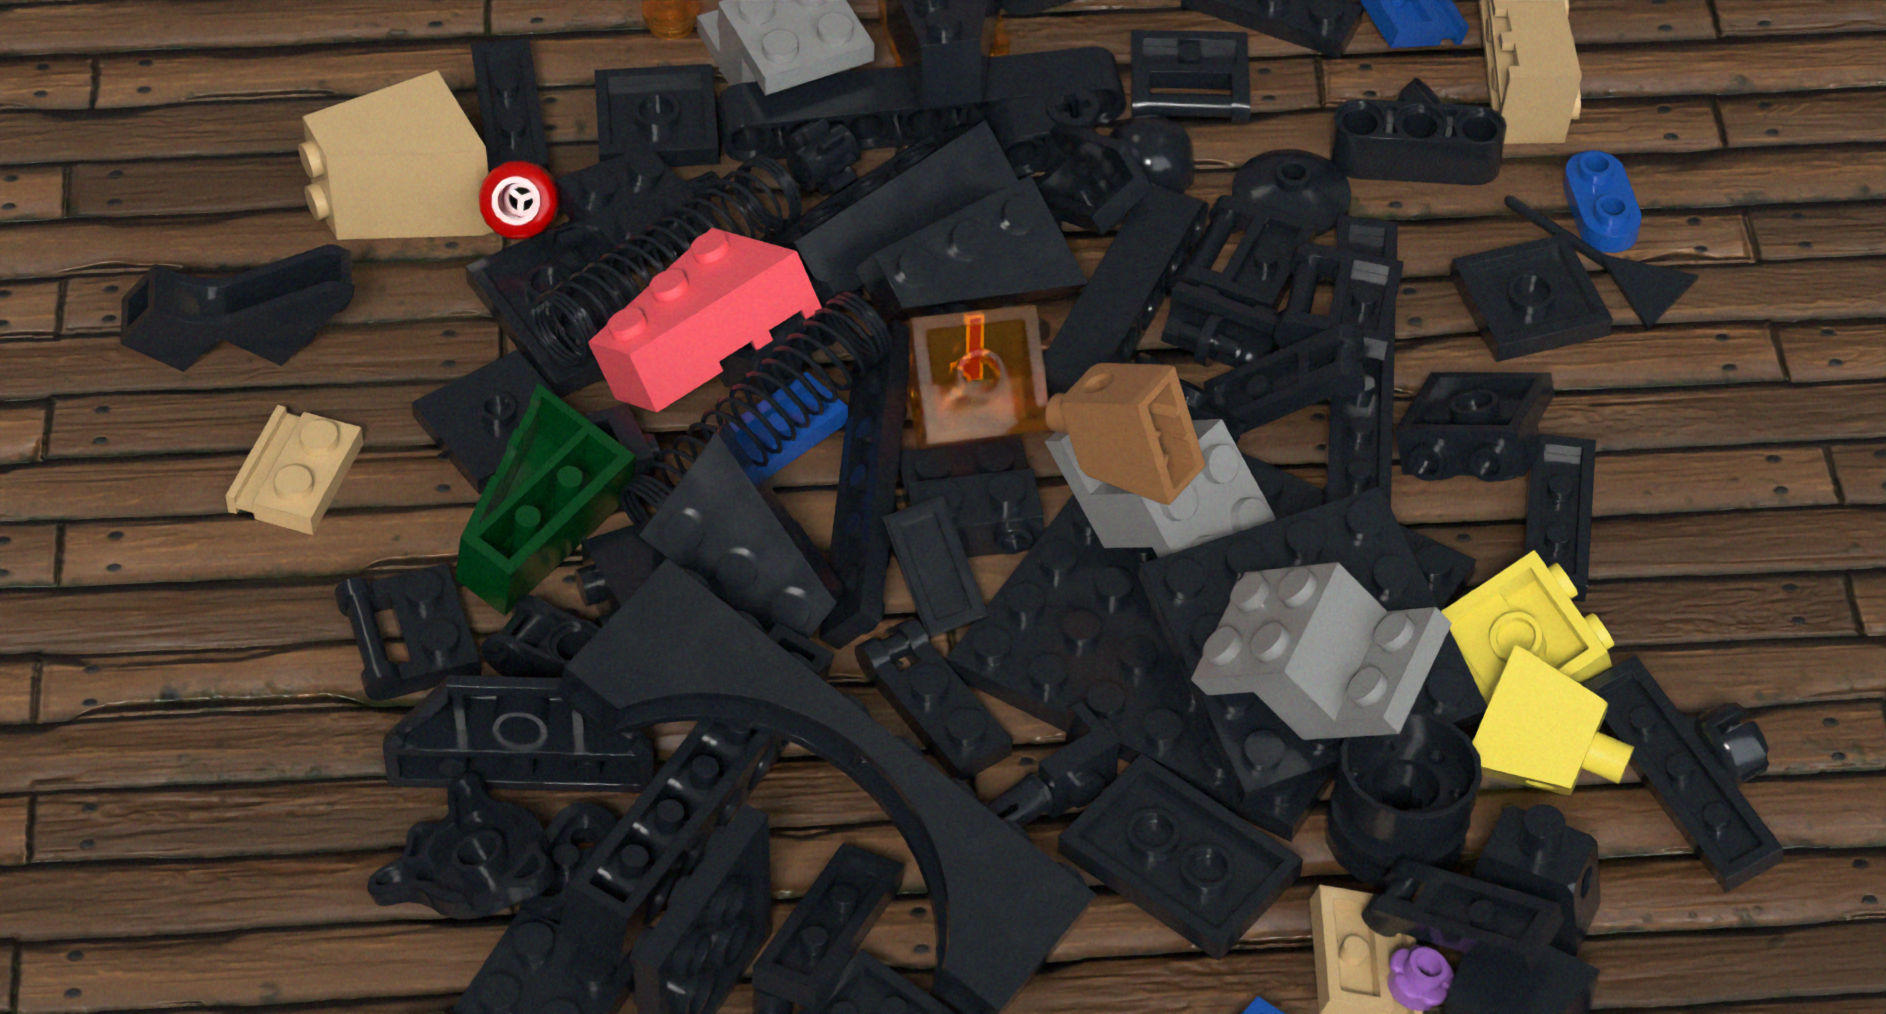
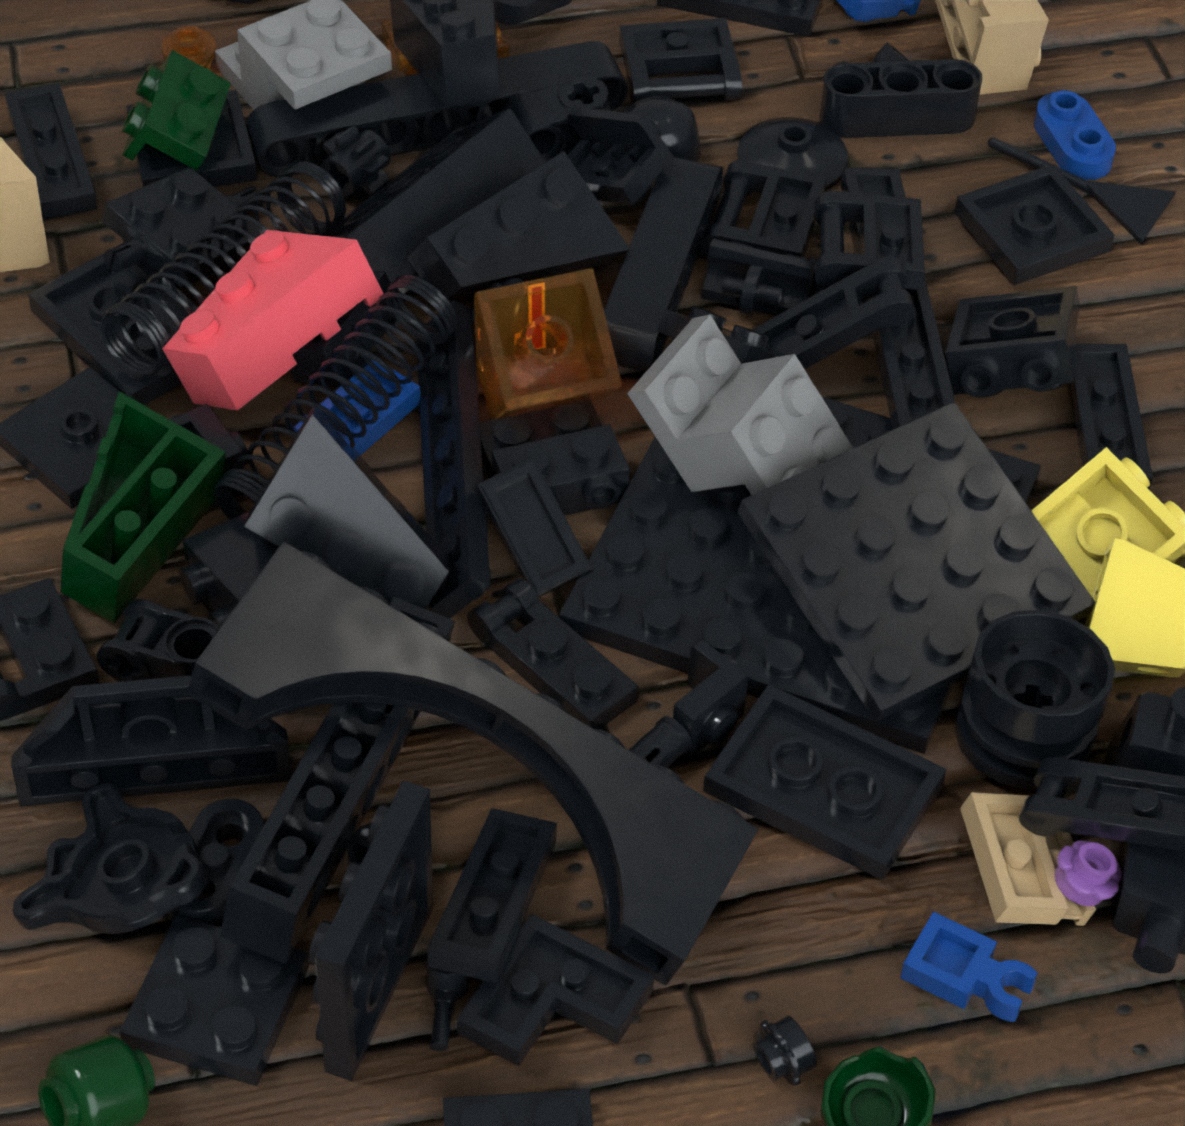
camera: 10 degrees left, 0 degrees up
red head [478,160,560,240] -> none
medium nougat torso [1045,363,1206,505] -> none
light grey bracket [1191,562,1452,740] -> none
none -> dark green bracket [121,50,231,170]

